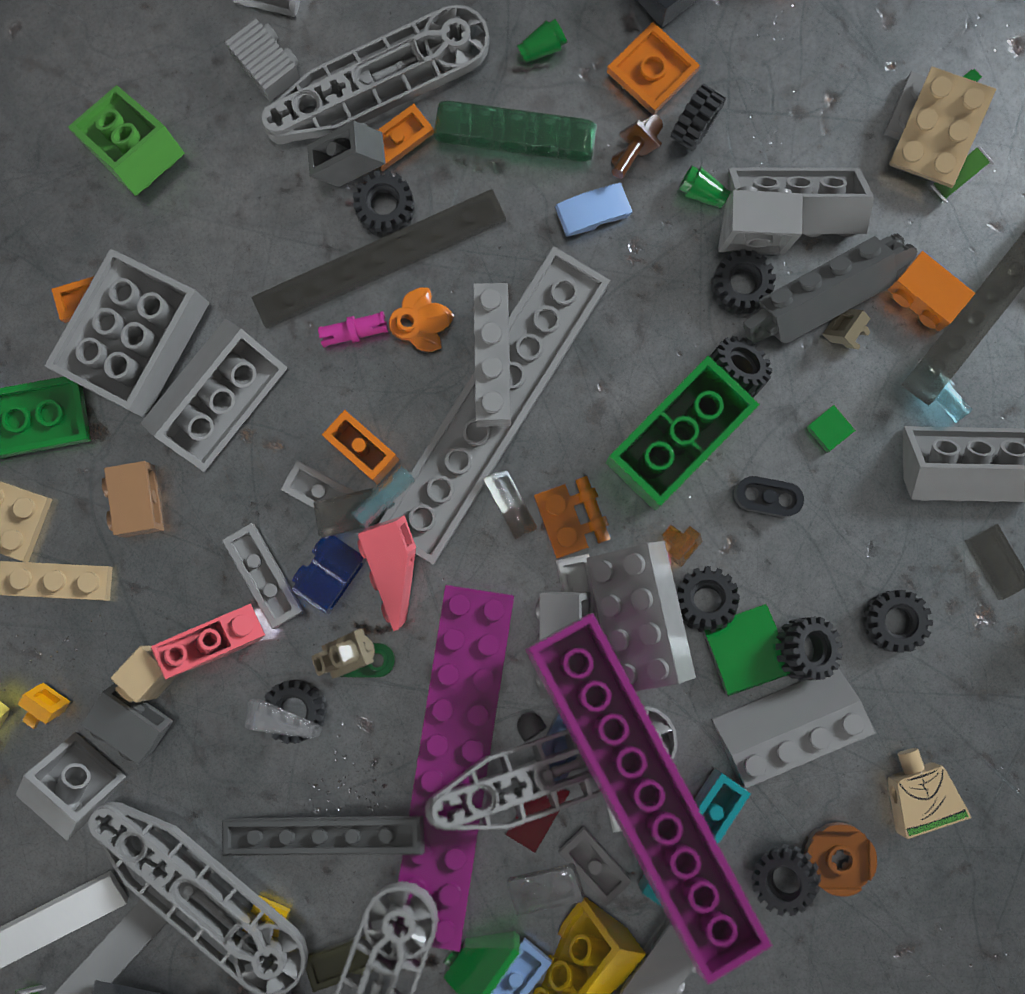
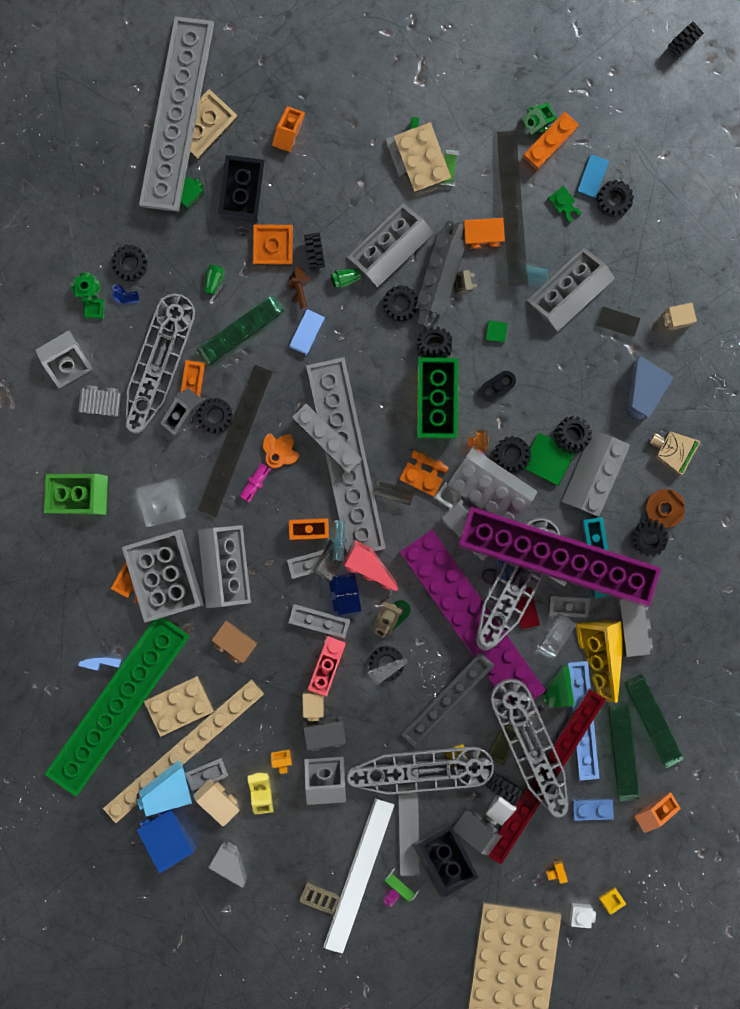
camera: 45 degrees left, 5 degrees up
light grey slope [718,186,803,255] -> none
black tyre [863,590,933,653] -> none
none -> clear slope [136,479,186,527]
none -> sand blue slope [628,356,674,420]

